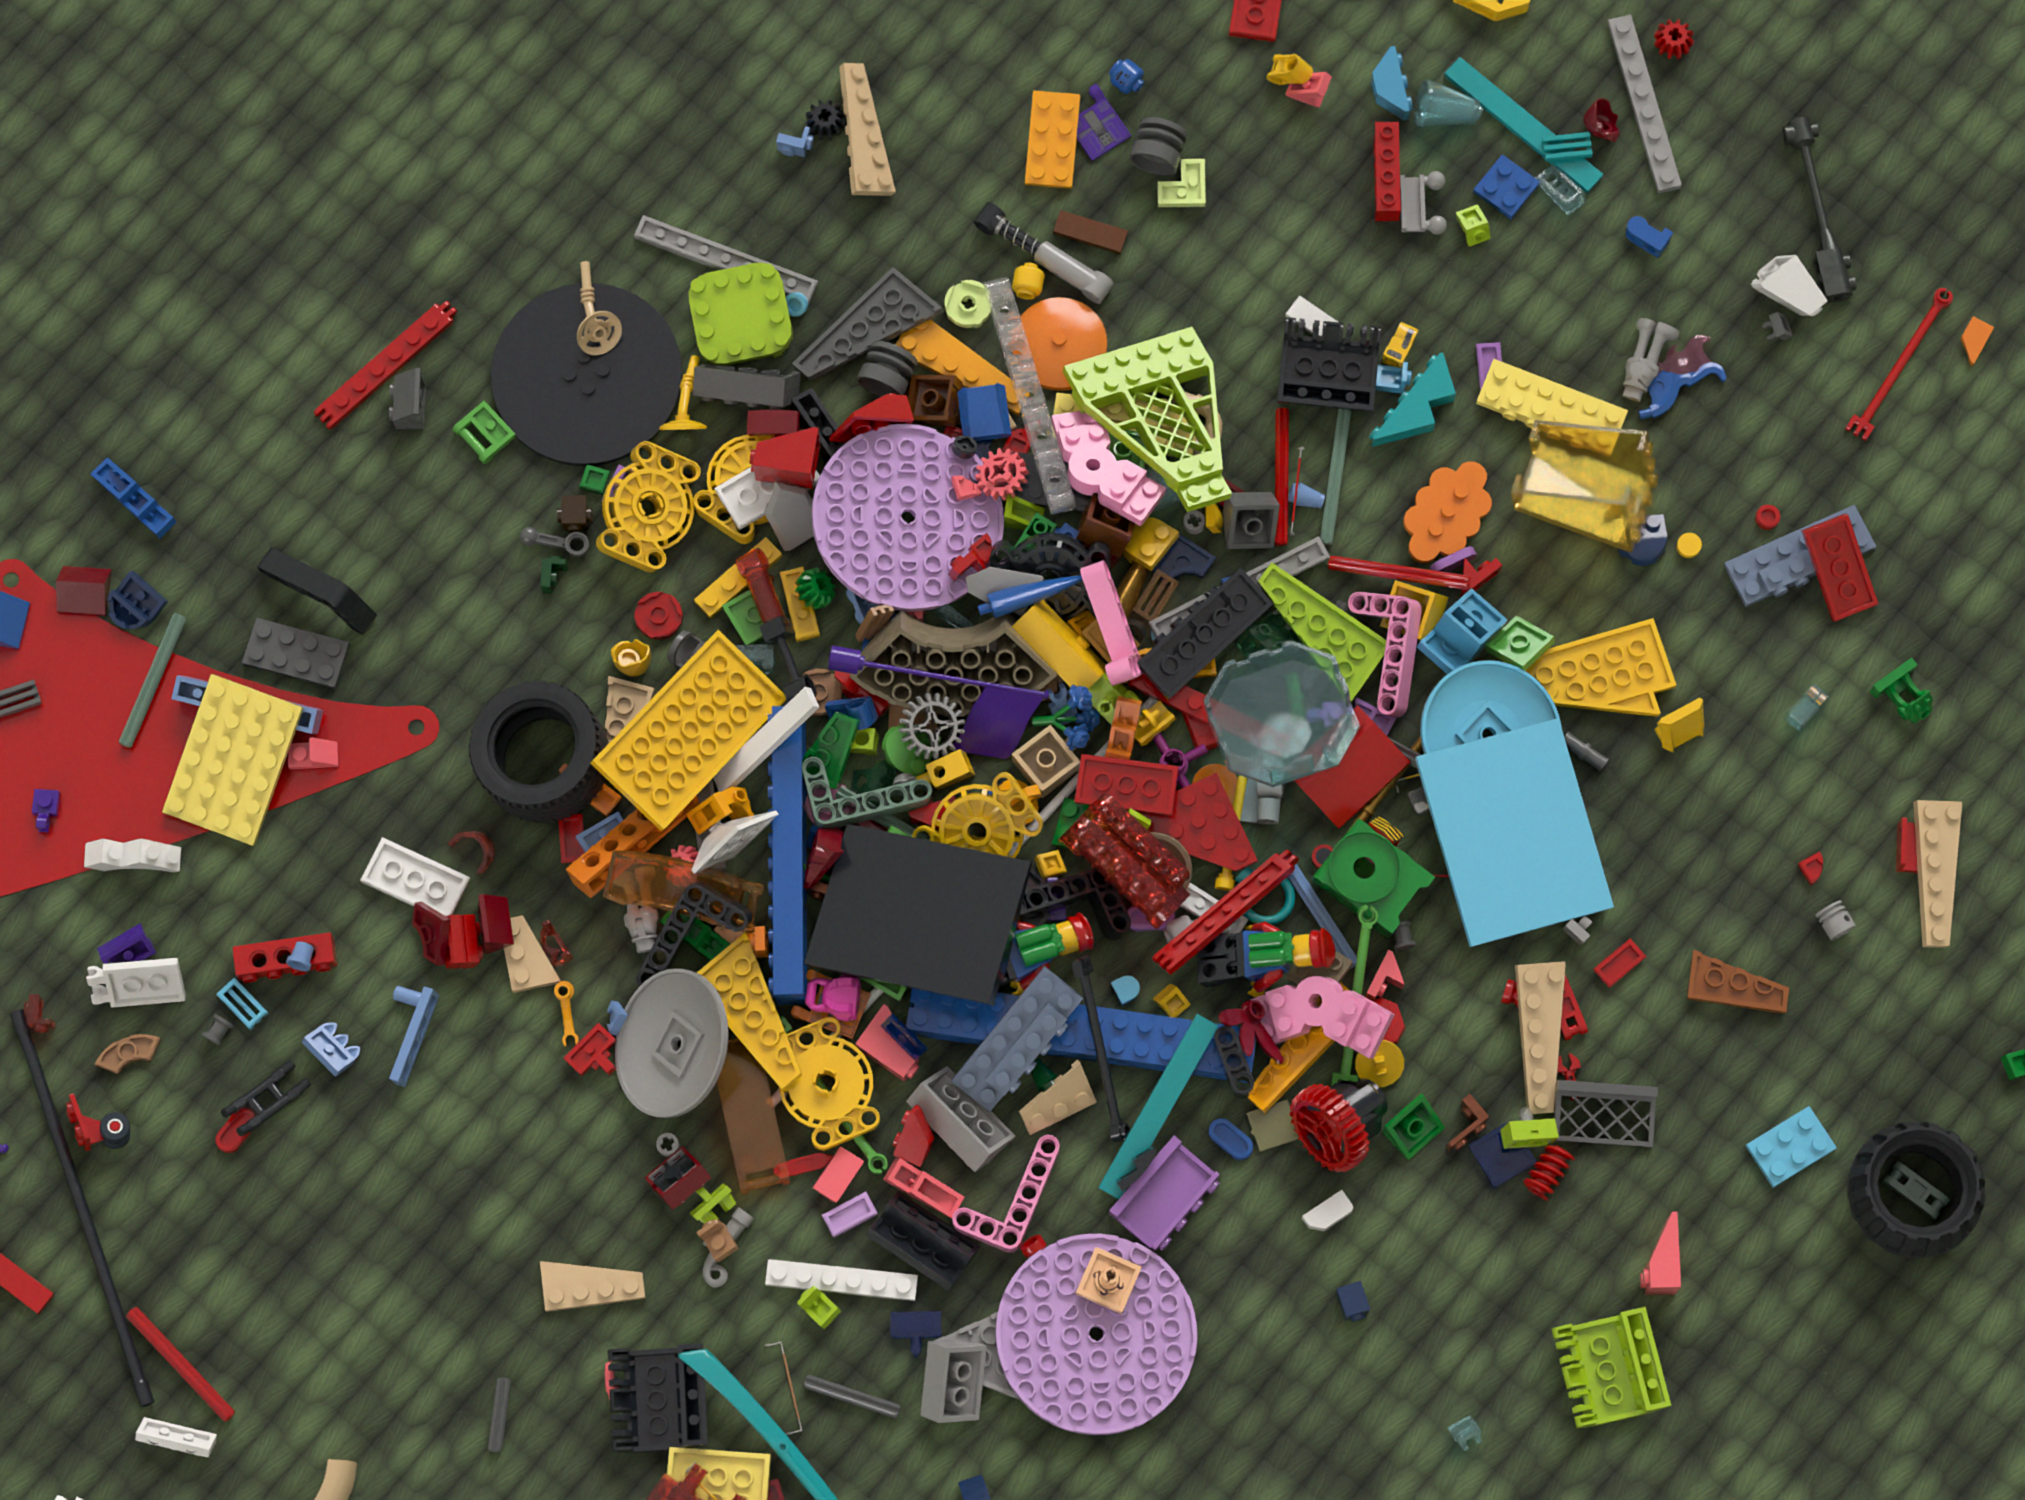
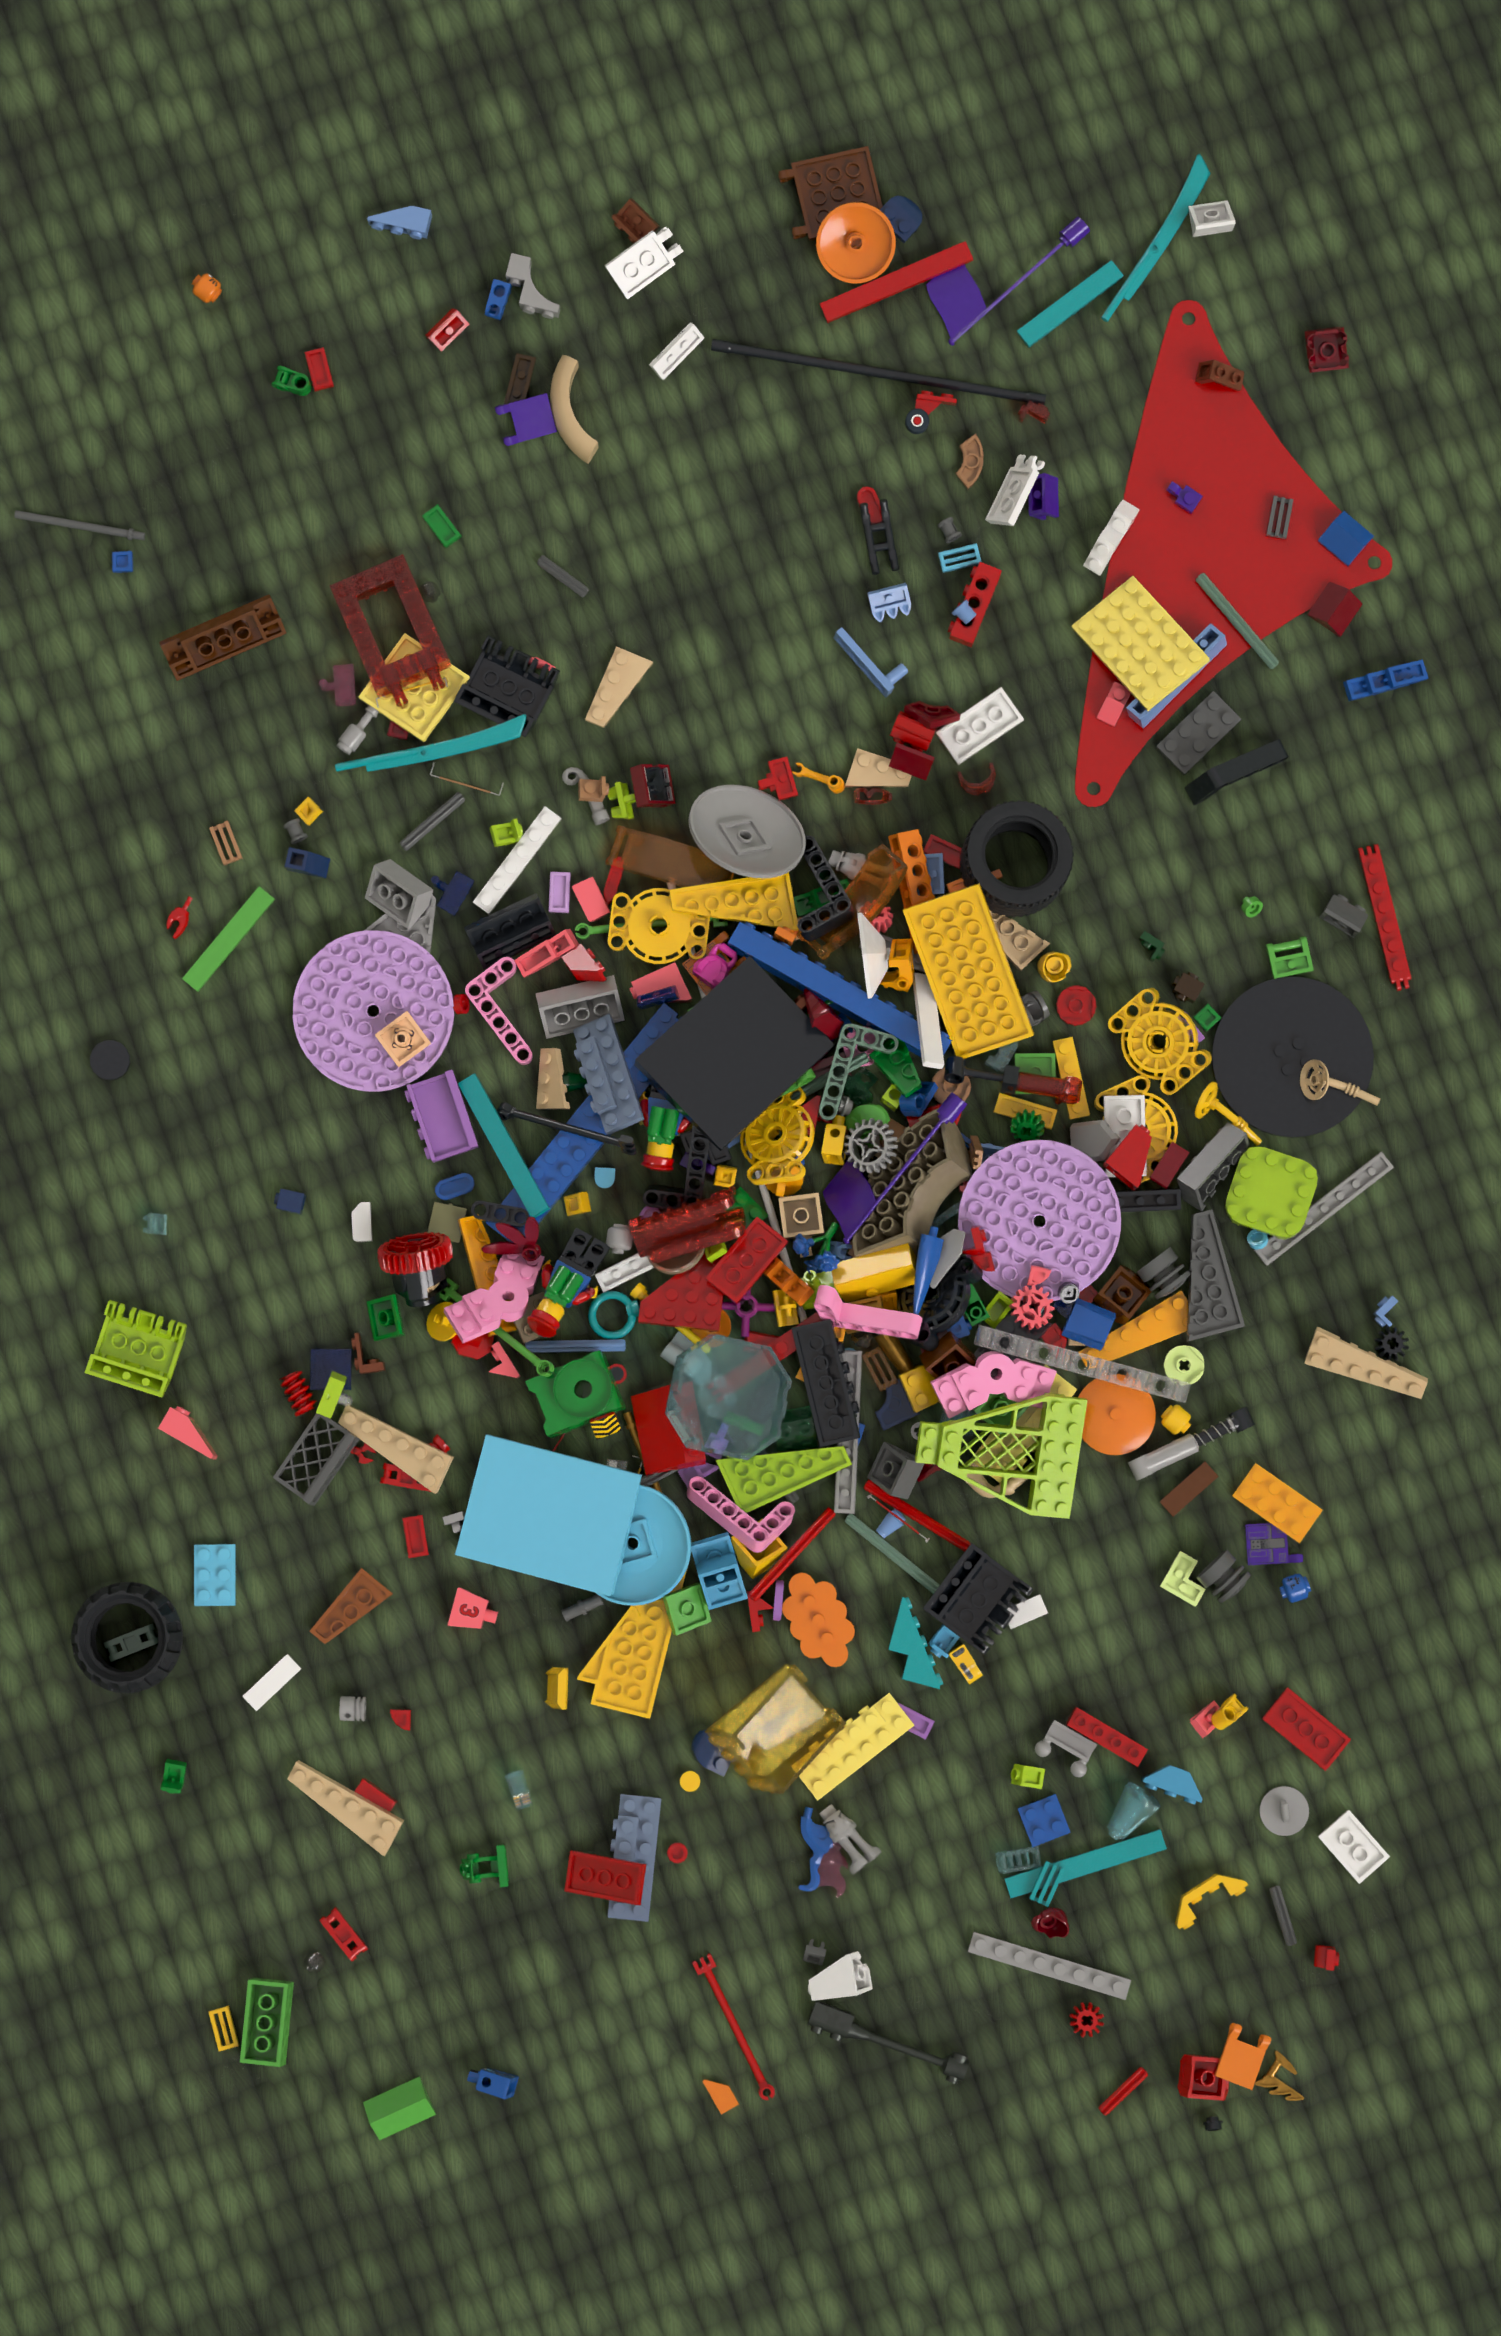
camera: 120 degrees right, 10 degrees up
dark blue slope [107,571,169,629] -> none
red axle [126,1307,235,1422] -> none
dark grey piece [520,527,589,557] -> none
medium blue tile [607,1000,628,1036] -> none
light grey bush [656,1133,679,1157] -> none
red slope [829,393,914,443] -> none
black slope [1116,1146,1156,1191] -> none
red hinge [1152,850,1299,975] -> none
yellow tile [1206,504,1223,533] -> none
dark grey bush [1393,921,1416,951] -> none
blue leg [1625,216,1673,258] -> none
none -> white tile [243,1654,302,1711]
none -> coral torso [448,1587,498,1629]
none -> bright green tile [1241,896,1263,917]

